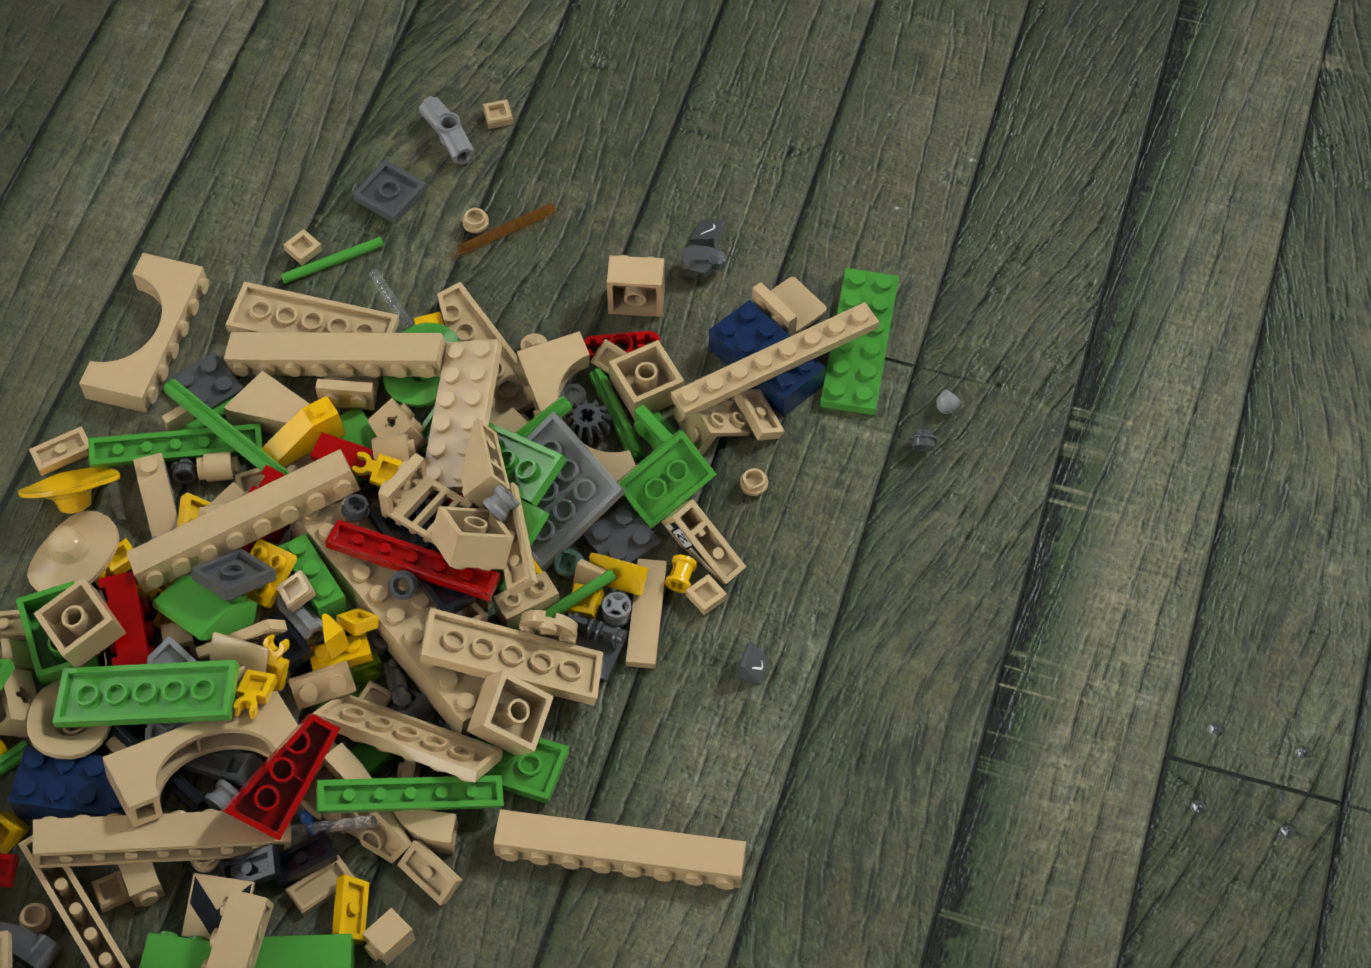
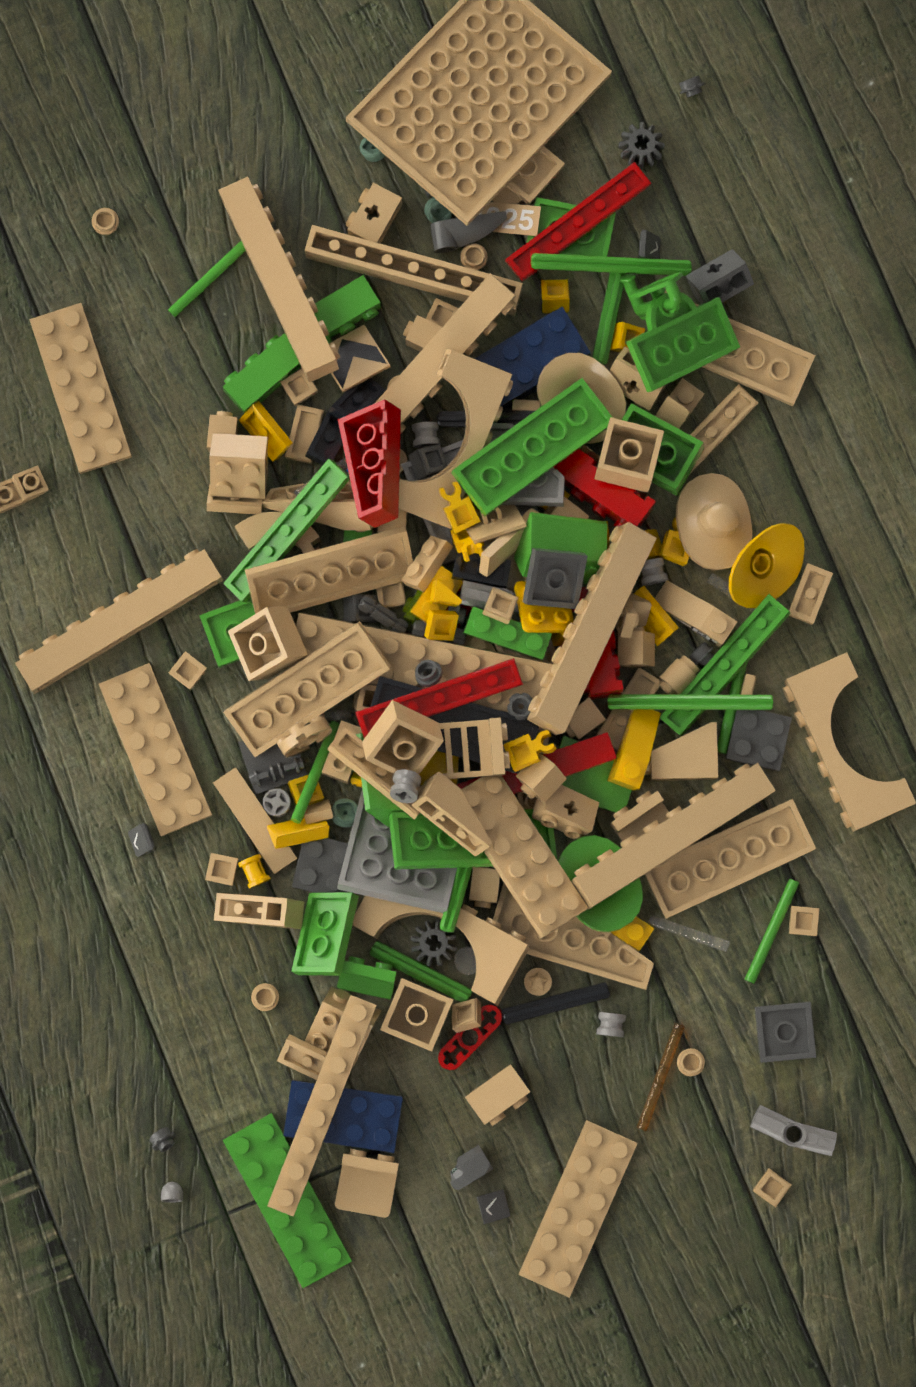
camera: 140 degrees right, 25 degrees up
none -> tan plate [99,663,213,837]
none -> tan plate [168,651,207,691]
none -> tan brick [210,433,268,499]
none -> tan plate [280,369,318,406]
none -> black axle [502,982,610,1025]
none -> tan plate [518,1120,638,1298]
none -> light grey wheel [596,1012,626,1037]

